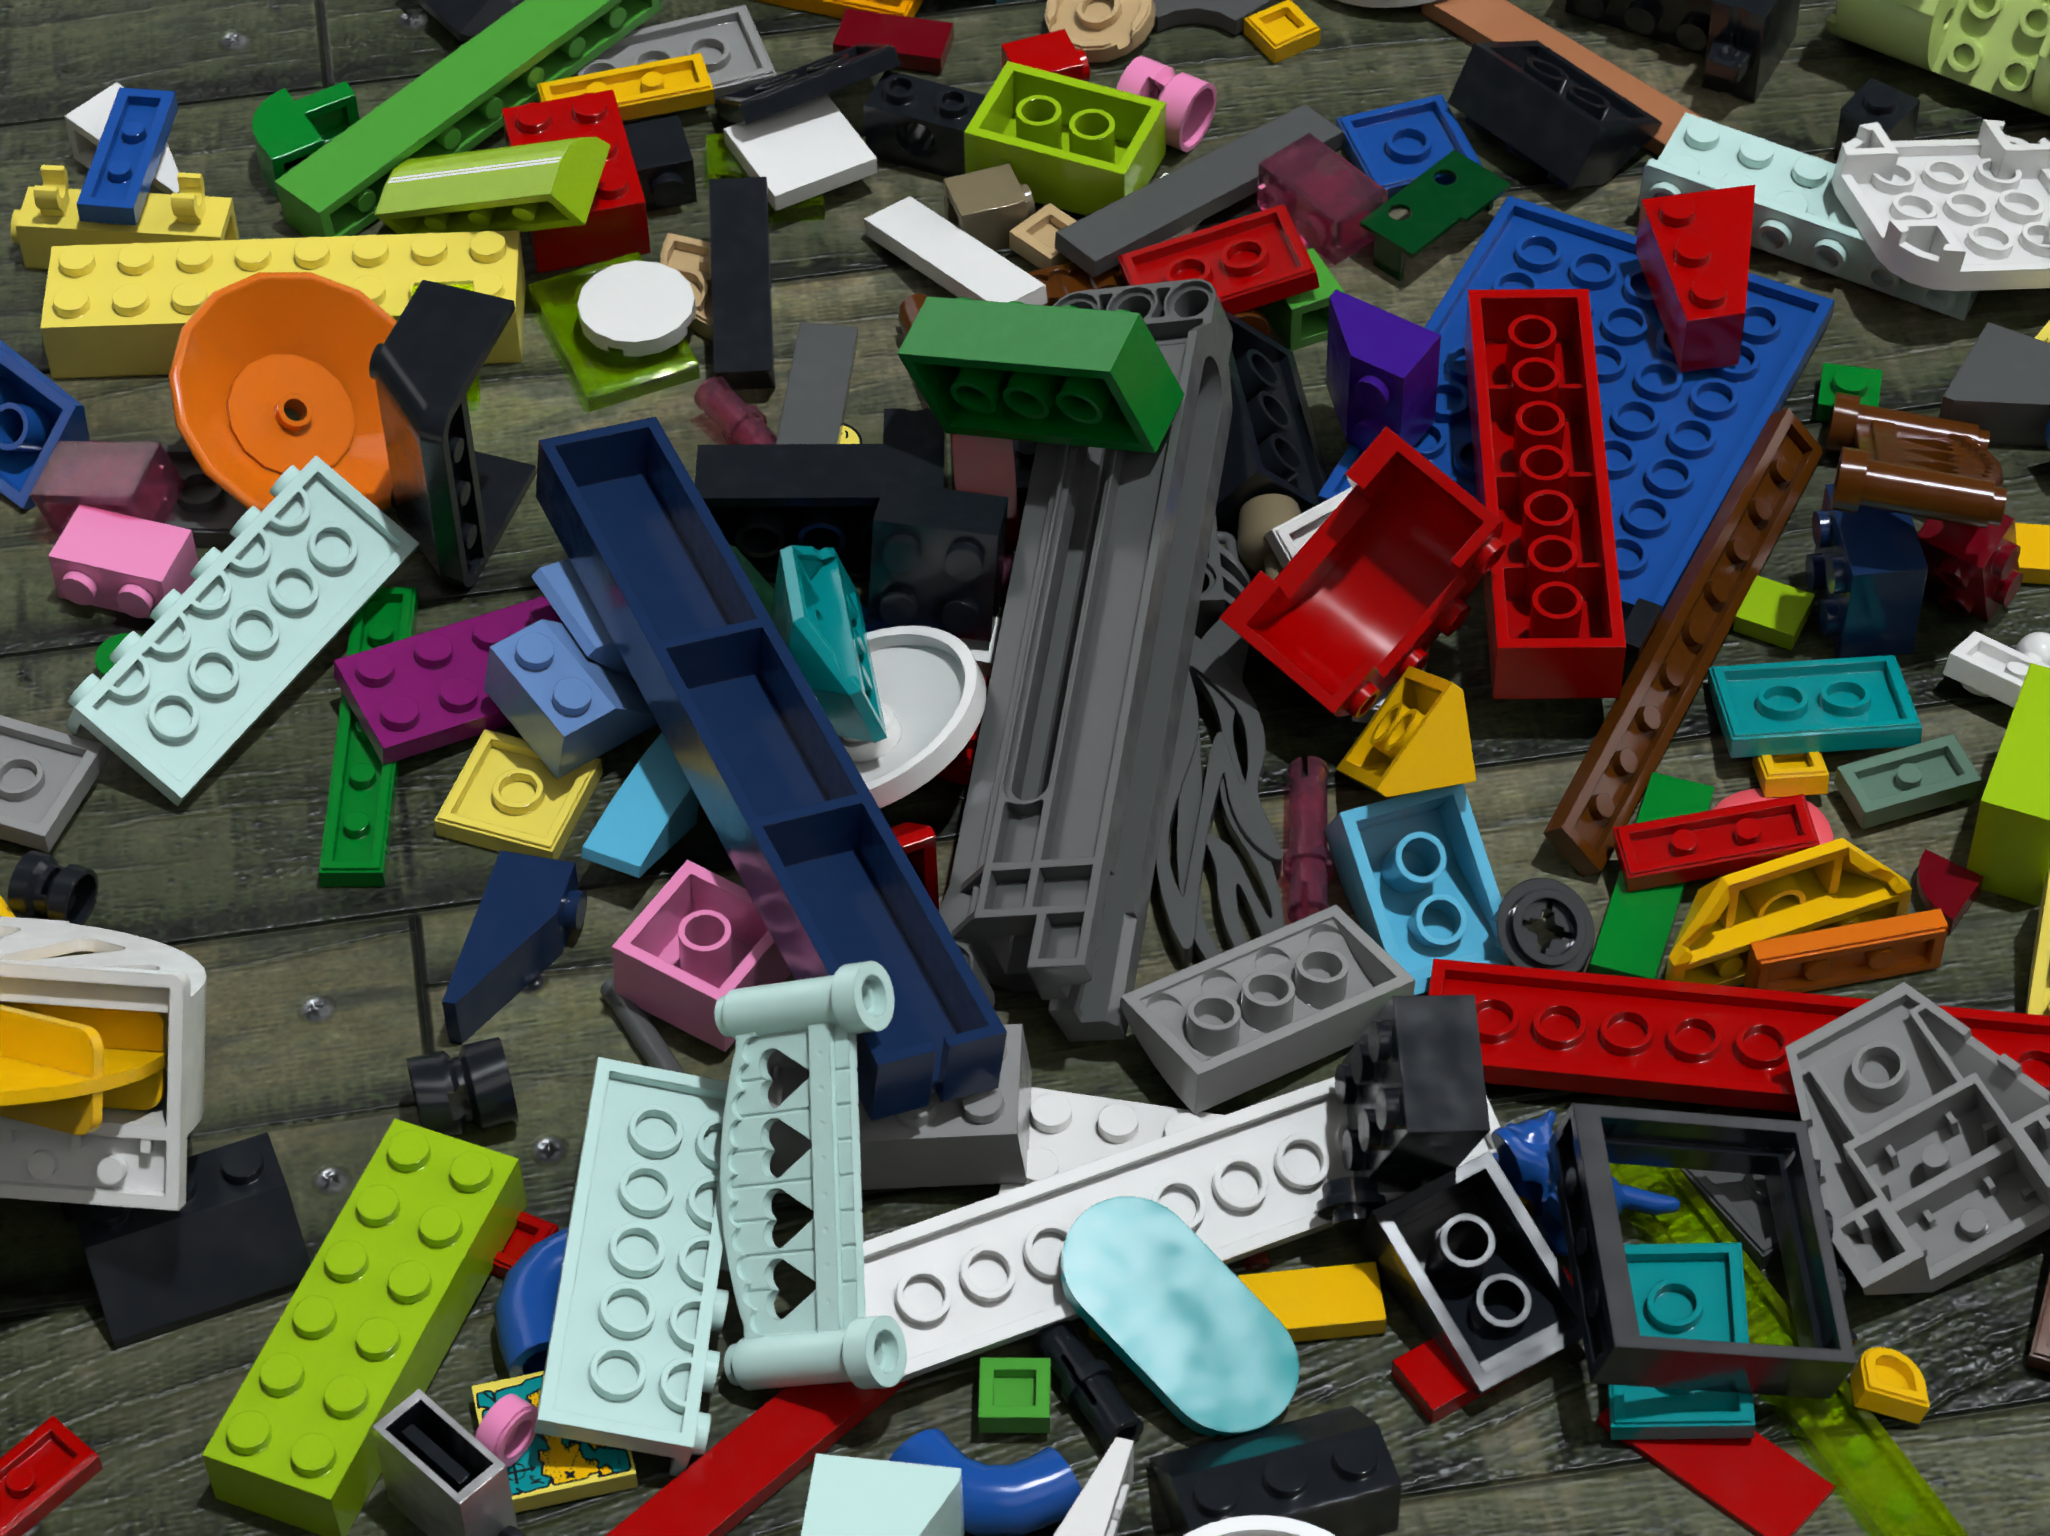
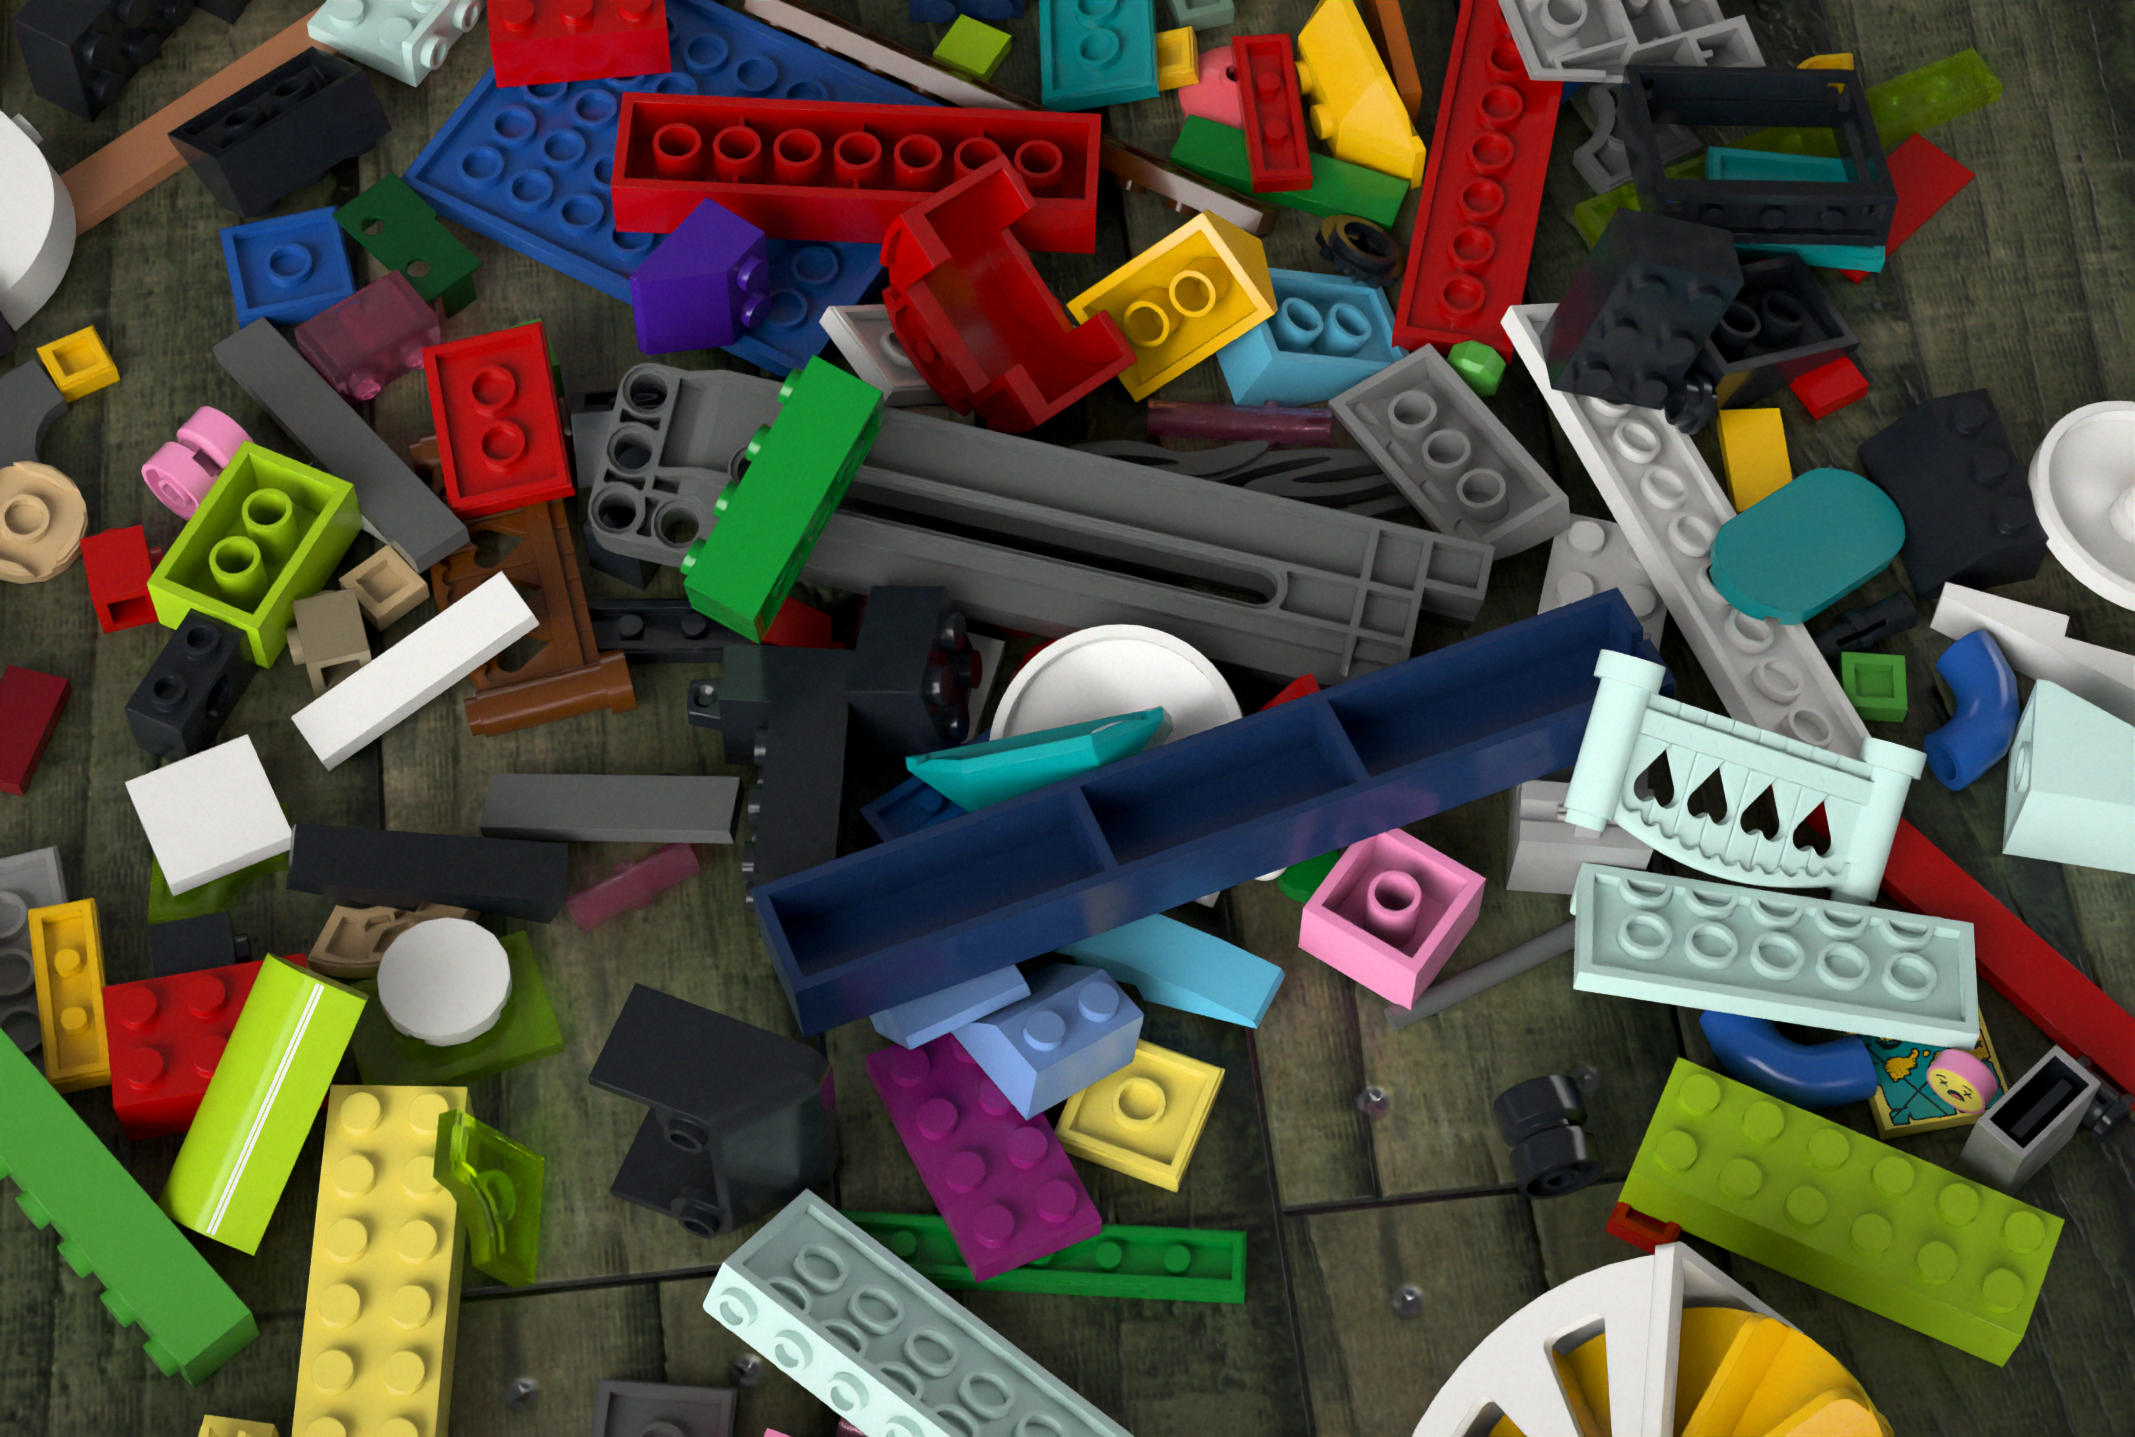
camera: 90 degrees left, 10 degrees up
orange dish [168,272,397,512] -> none
green brick [252,81,360,202] -> none
dark blue slope [442,850,587,1045] -> none
black tile [713,43,901,124] -> none

